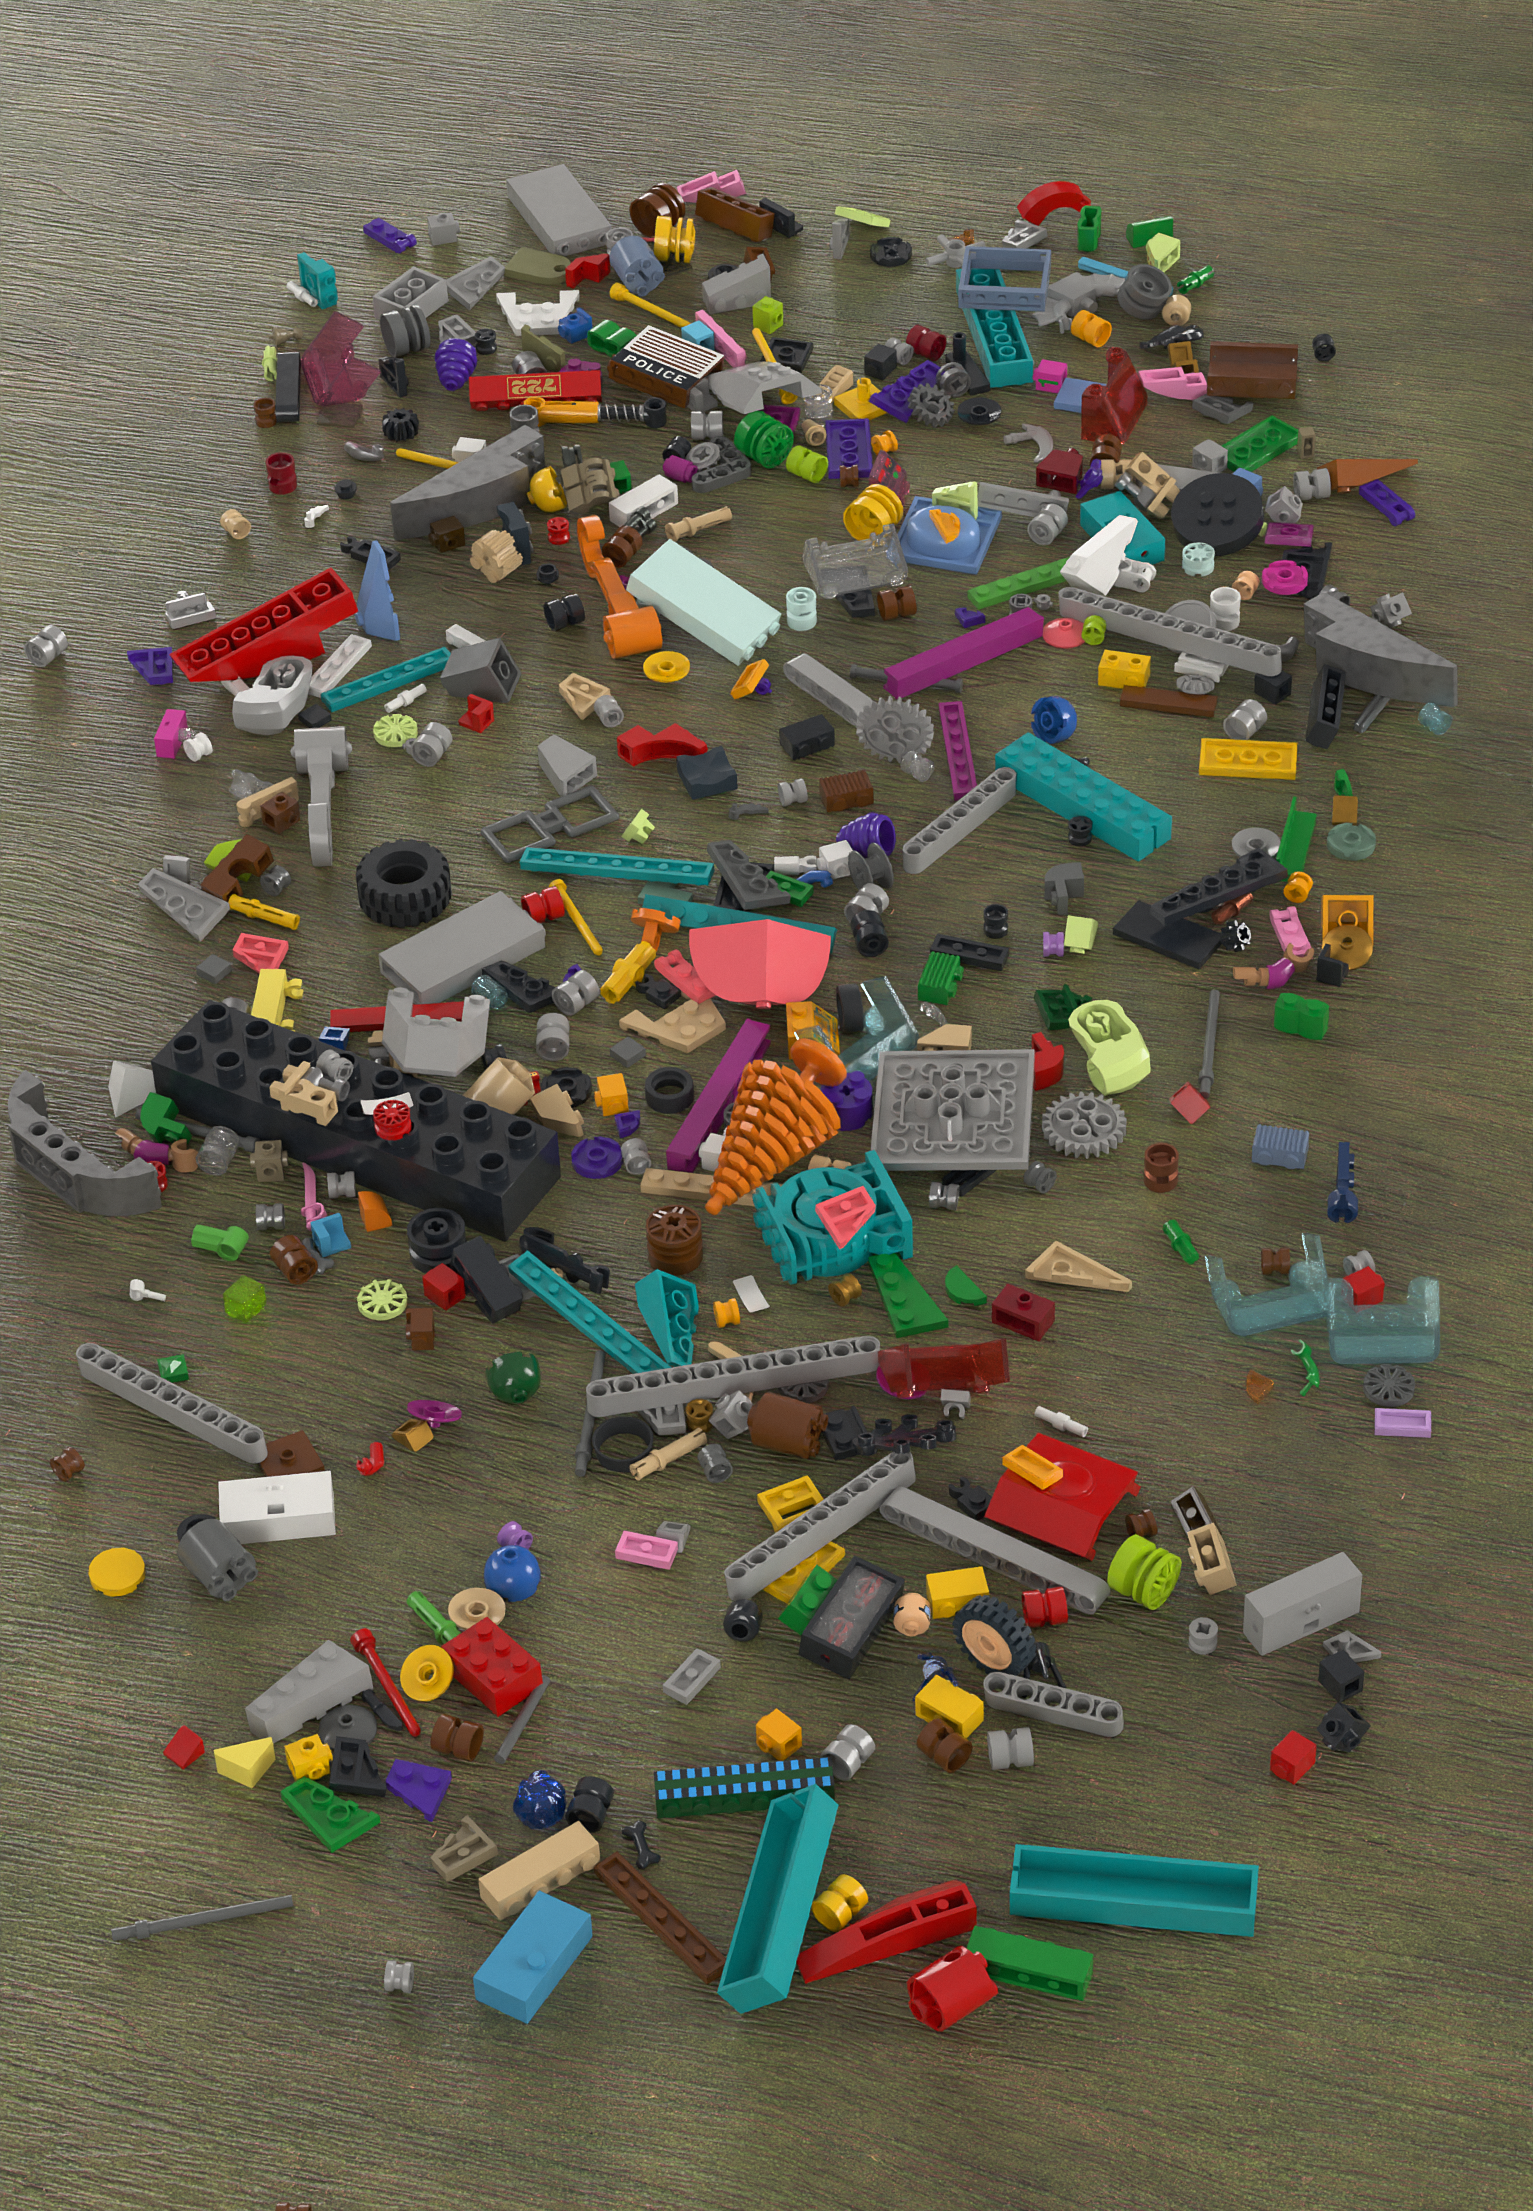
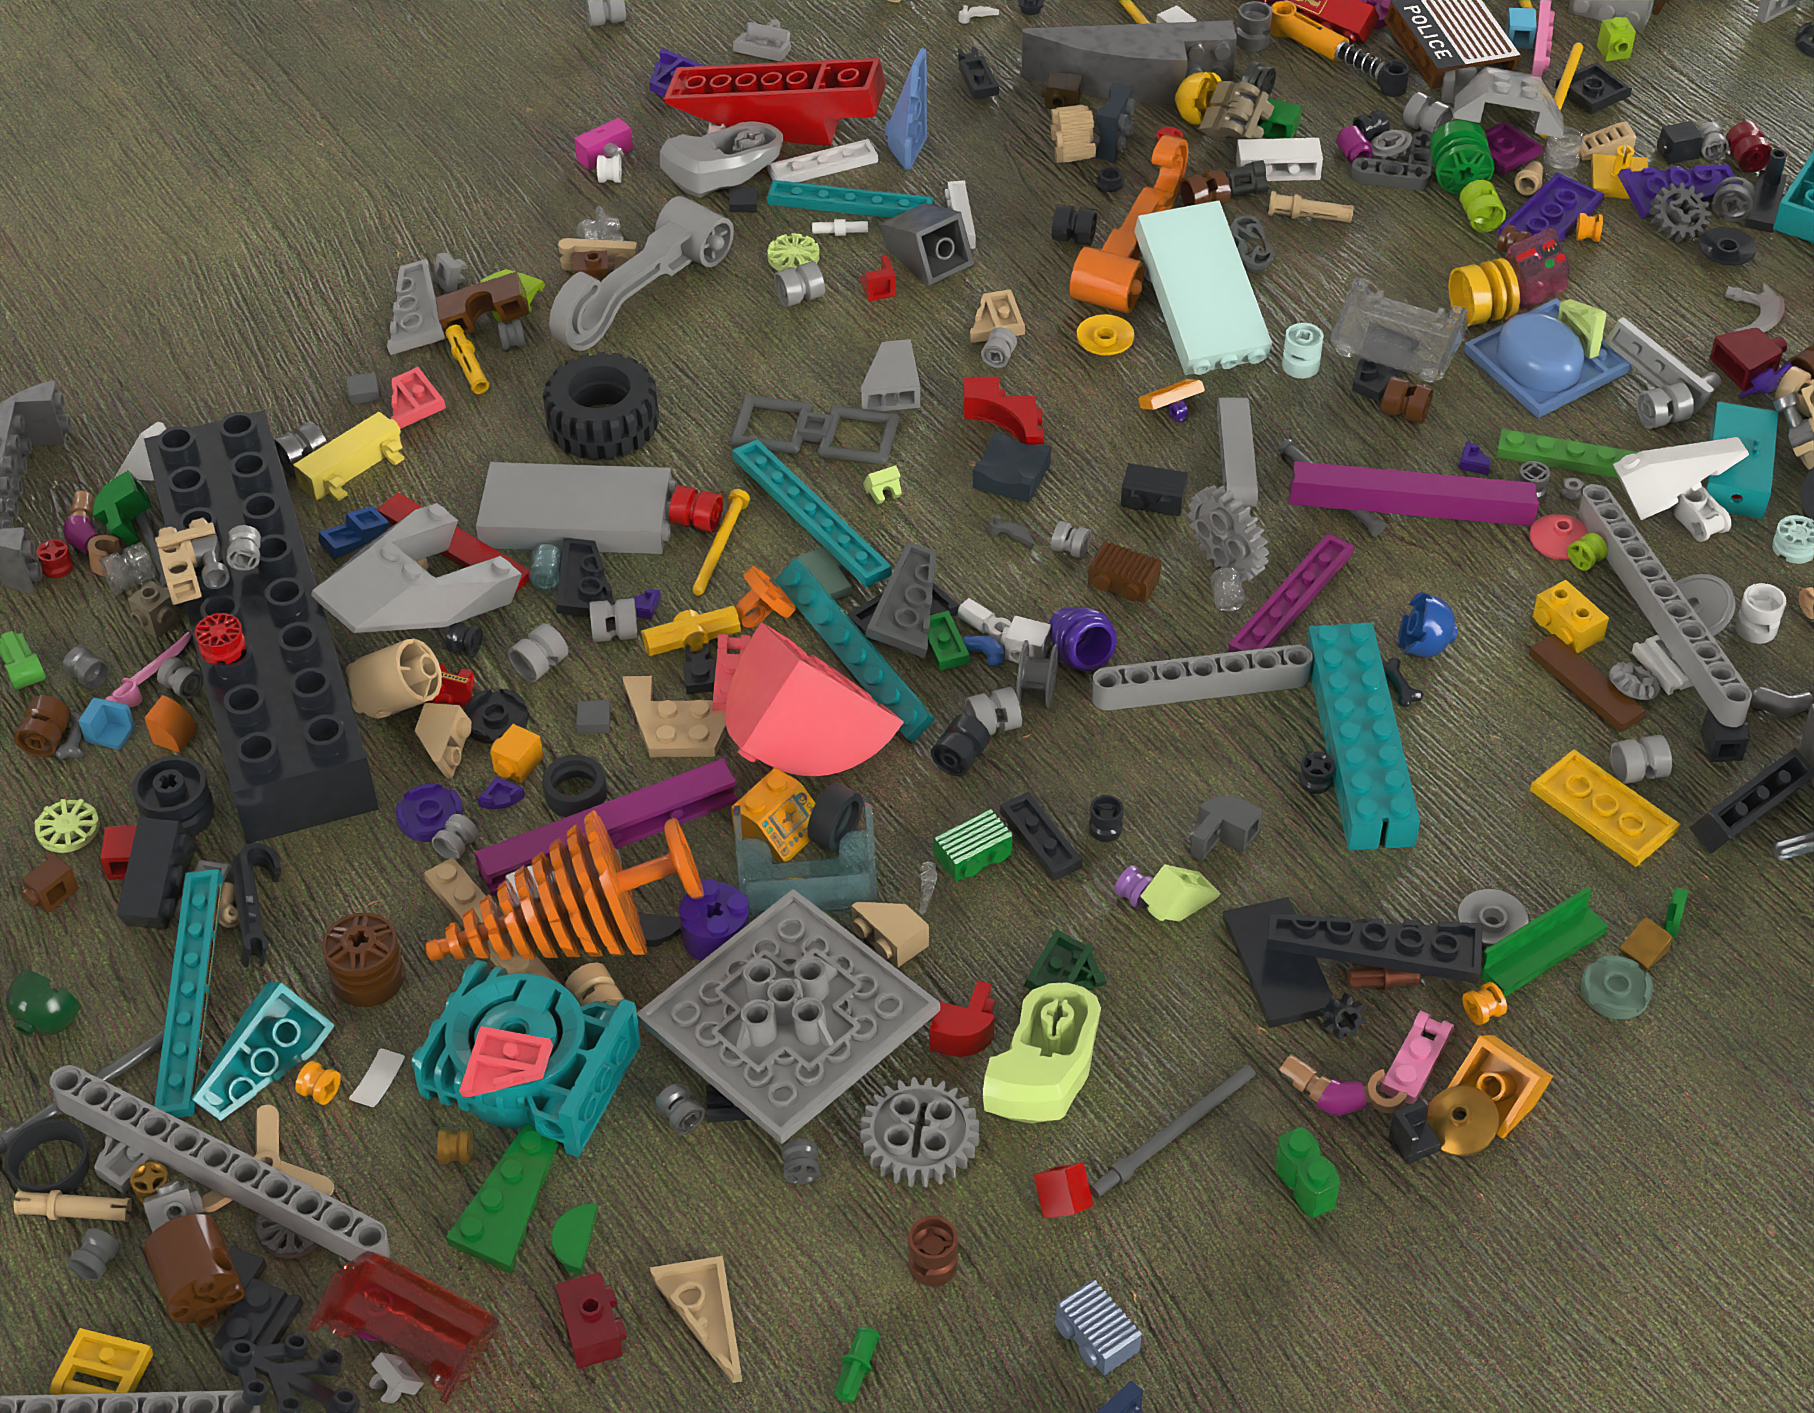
camera: 40 degrees right, 5 degrees up
white sticker [361,1092,413,1115] -> none
light orange tile [929,509,961,544] -> none

